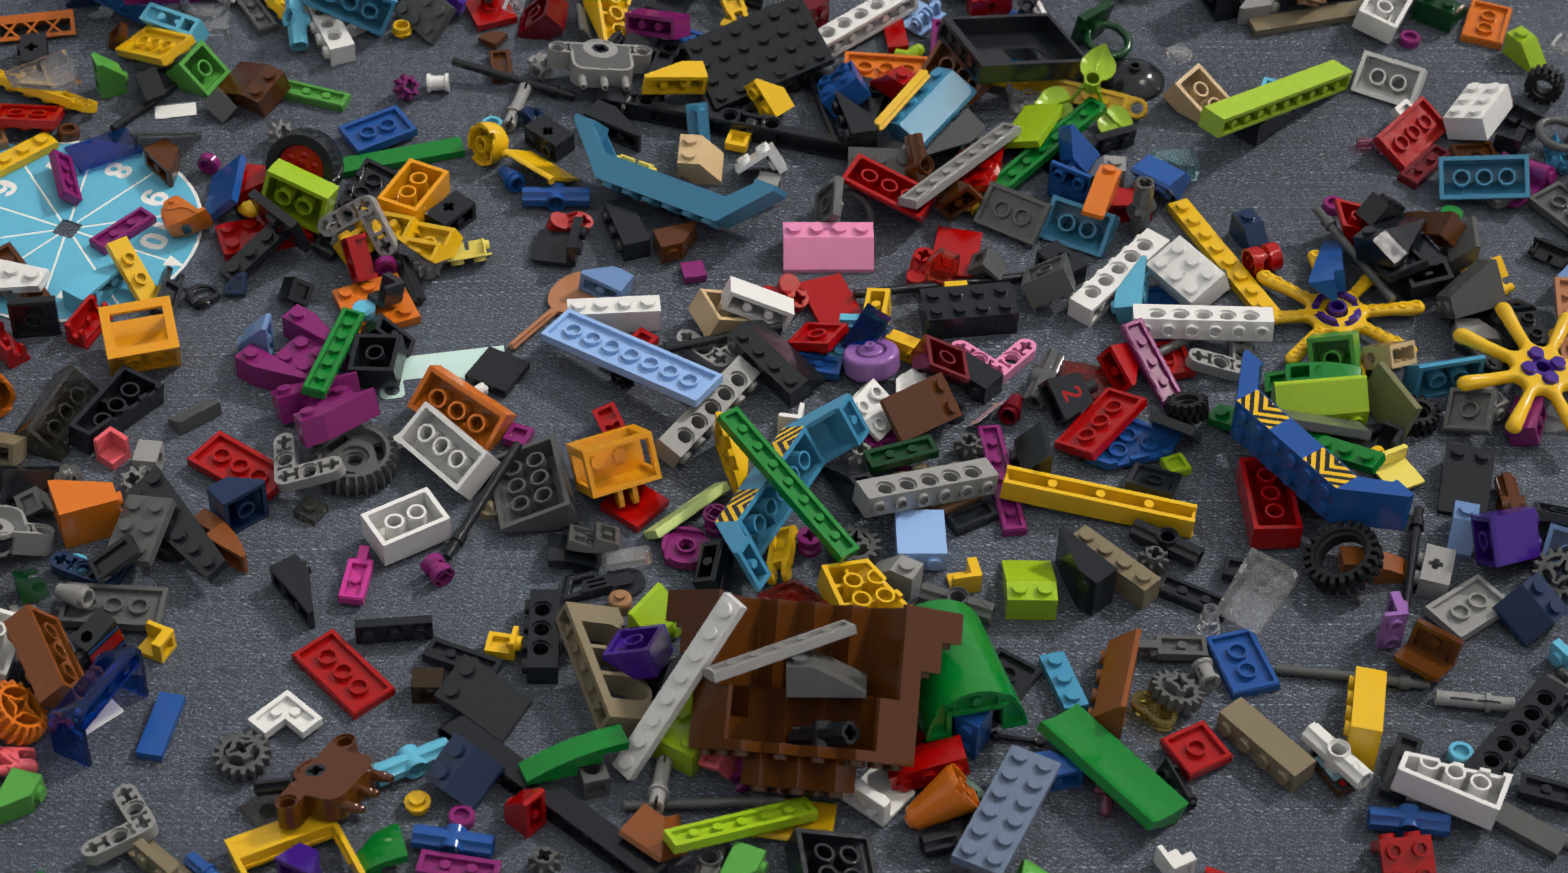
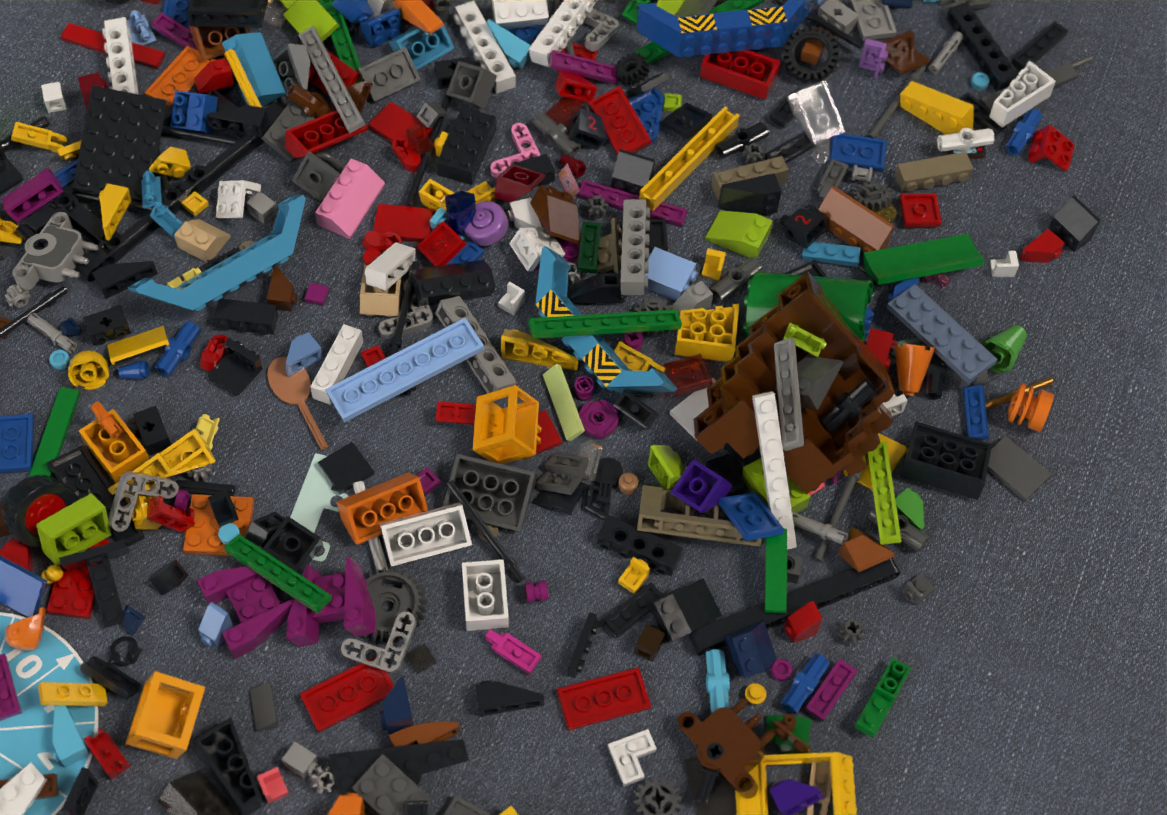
camera: 65 degrees left, 15 degrees up
lime arm [894,44,925,56] -> none
black hinge [1155,758,1198,810] -> none
none -> orange axle [91,402,122,439]
none -> dark azure hinge [141,171,162,209]
none -> blue tile [719,492,784,541]
none -> reddish brown hinge [774,714,811,754]
none -> black torso [780,209,828,249]
none -> lime hinge [783,323,827,358]

